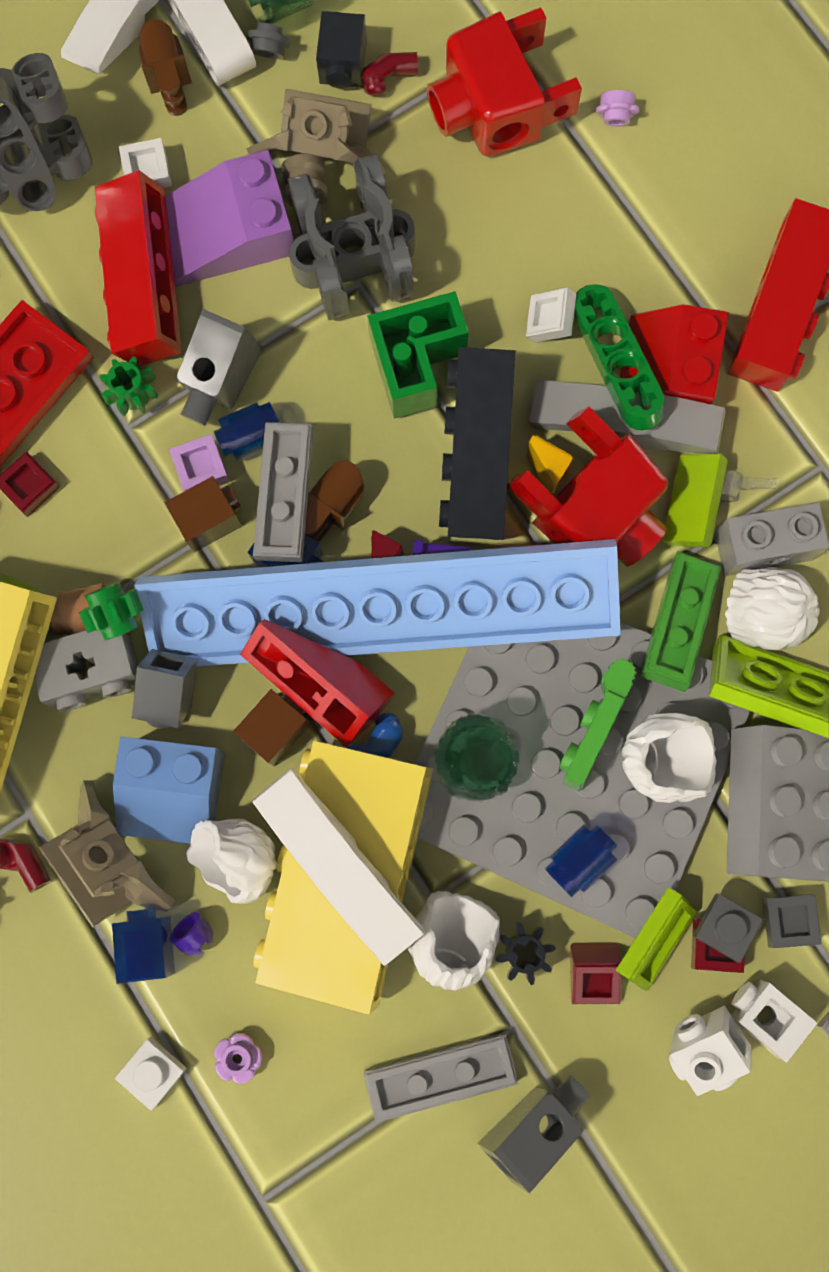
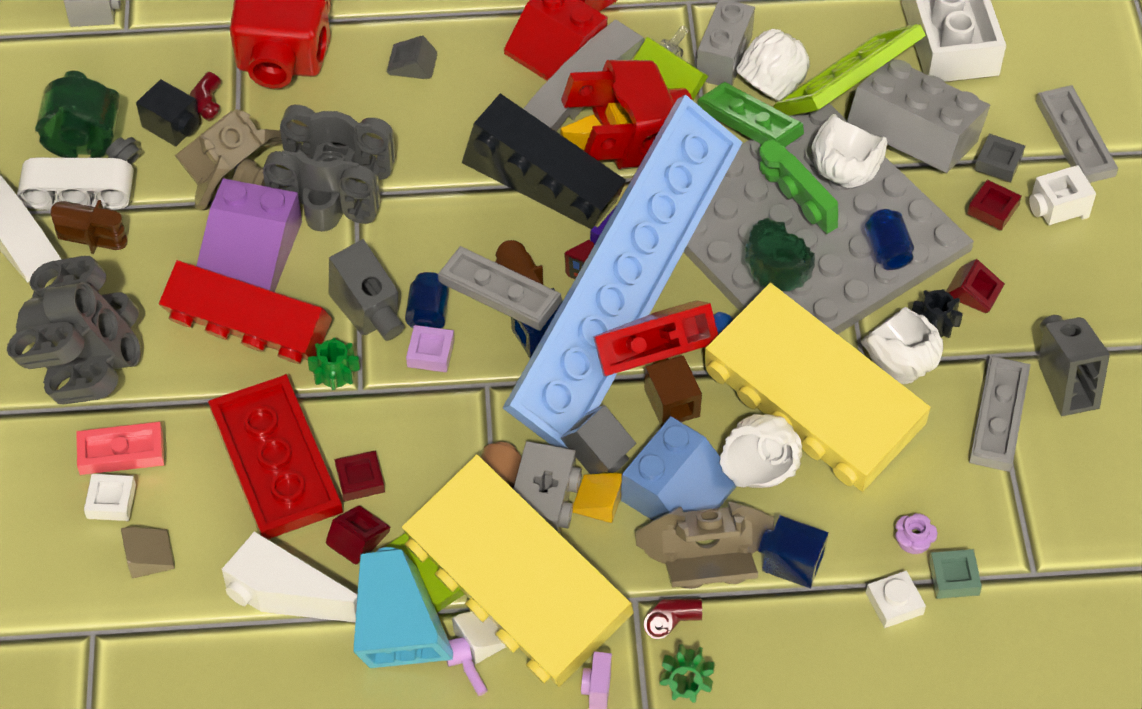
camera: 65 degrees left, 25 degrees down
green gear [78,582,144,640] -> none
white plate [118,138,172,188] -> none
reddish brown brick [164,476,242,553] -> none
dark purple hinge [170,912,213,956] -> none
white slope [253,768,424,966] -> none
green brick [367,291,469,419] -> none
white tile [526,287,576,343] -> none
green beam [574,284,664,431] -> none
lime tile [616,887,697,991] -> none
white brick [669,1006,751,1096] -> none
dark grey plate [693,893,763,963] -> none
none -> dark grey slope [386,35,437,79]
none -> yellow slope [572,473,622,523]
none -> sand green plate [929,549,982,599]

